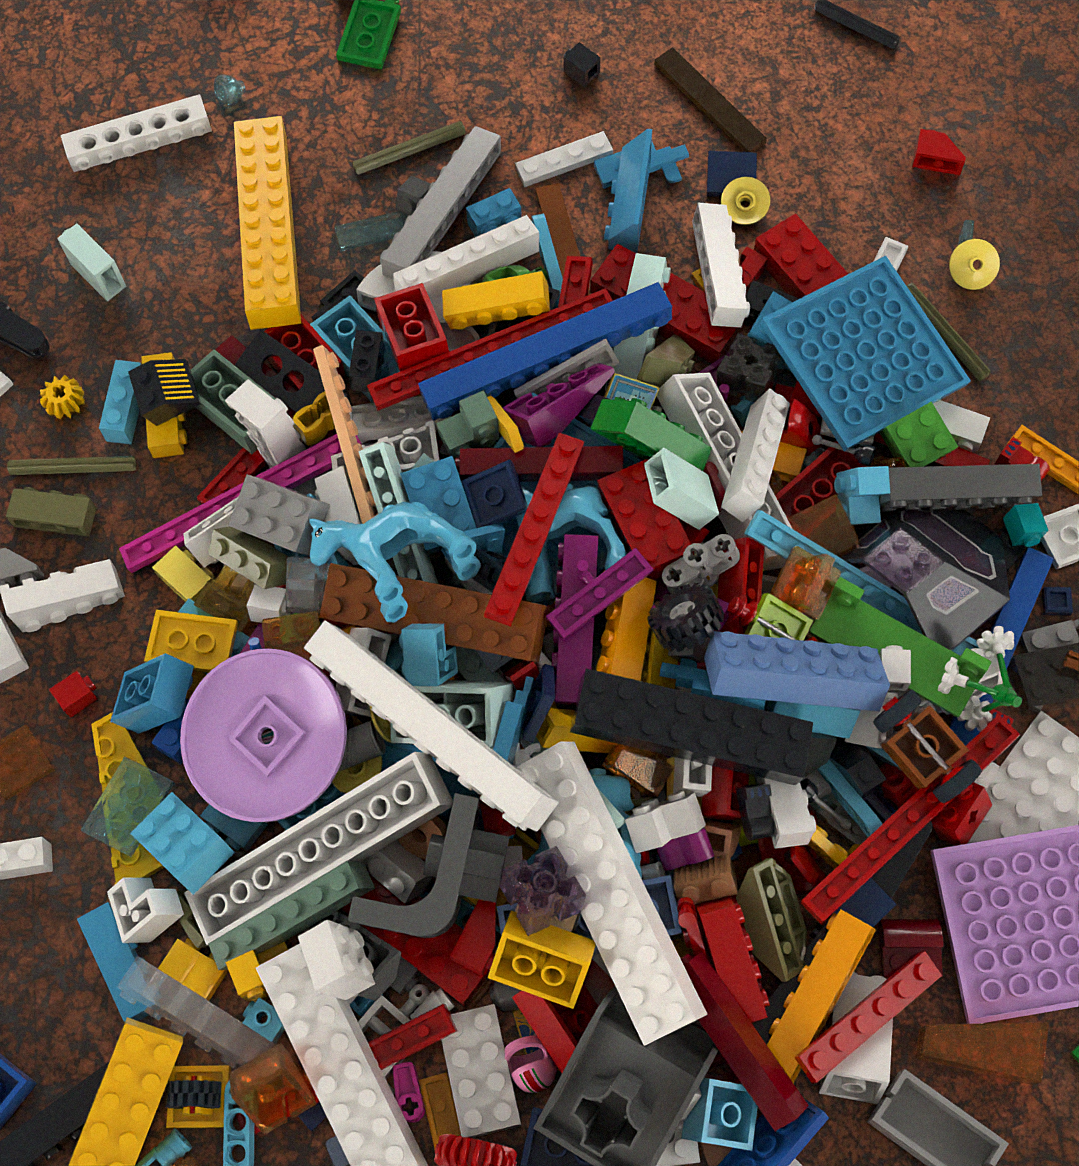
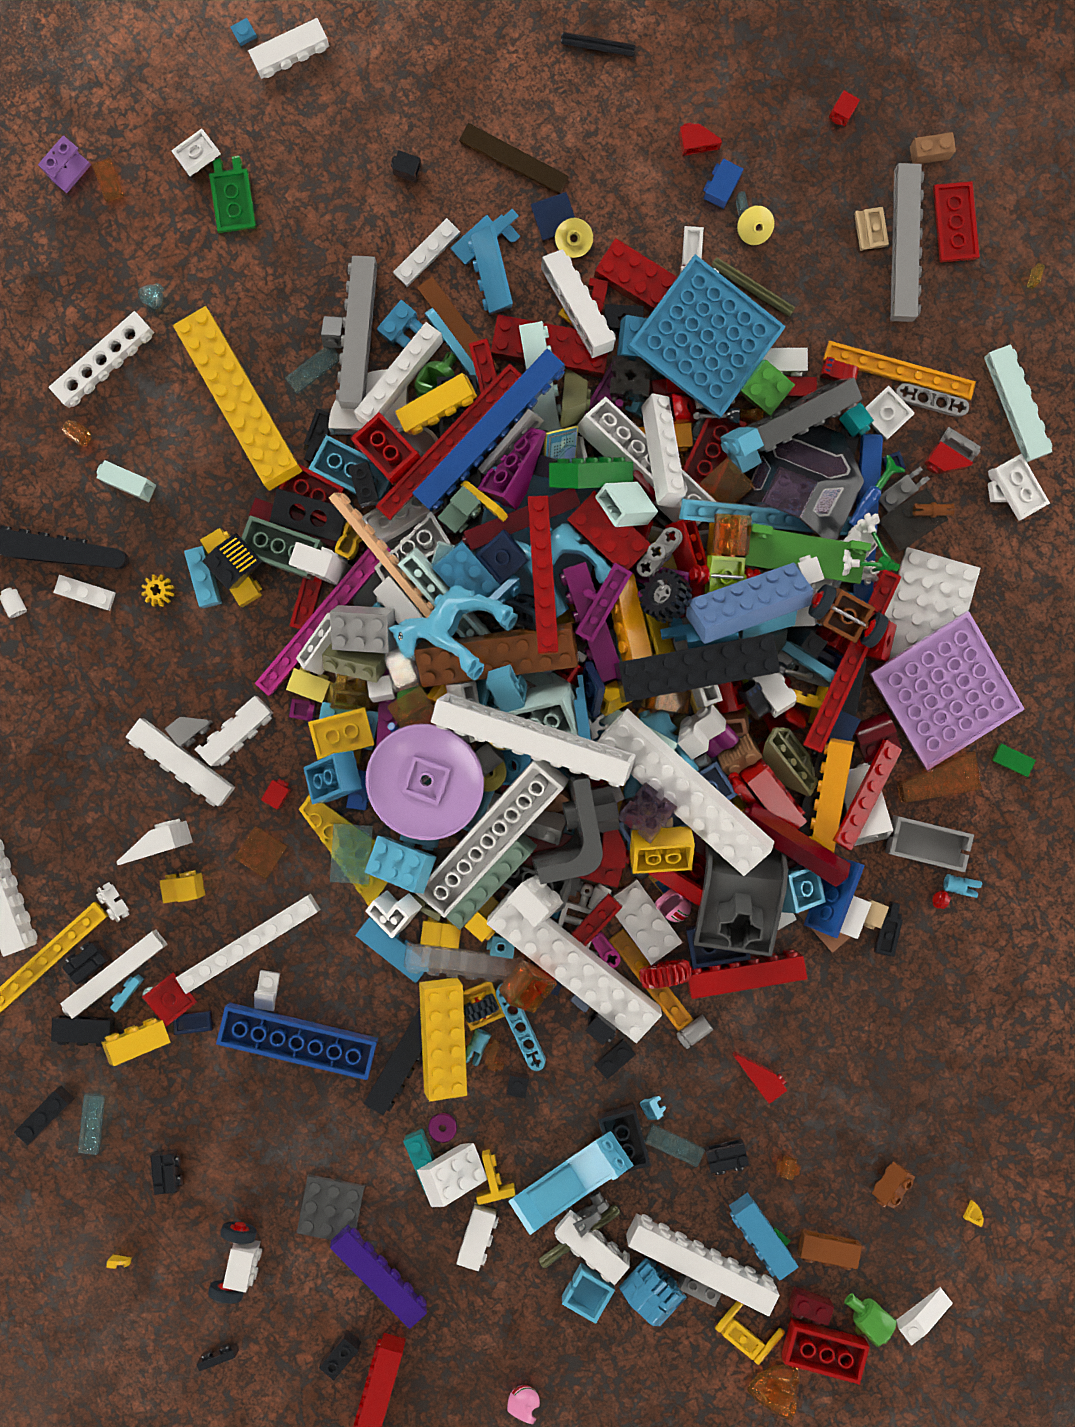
camera: 25 degrees left, 20 degrees up
olive brick [6,487,97,537] -> none
olive axle [7,456,137,475] -> none
olive axle [352,121,465,175] -> none
none -> clear orange brick [62,420,92,447]
none -> magenta tile [289,698,317,722]
none -> blue brick [703,158,744,209]
none -> blue piece [848,455,906,527]

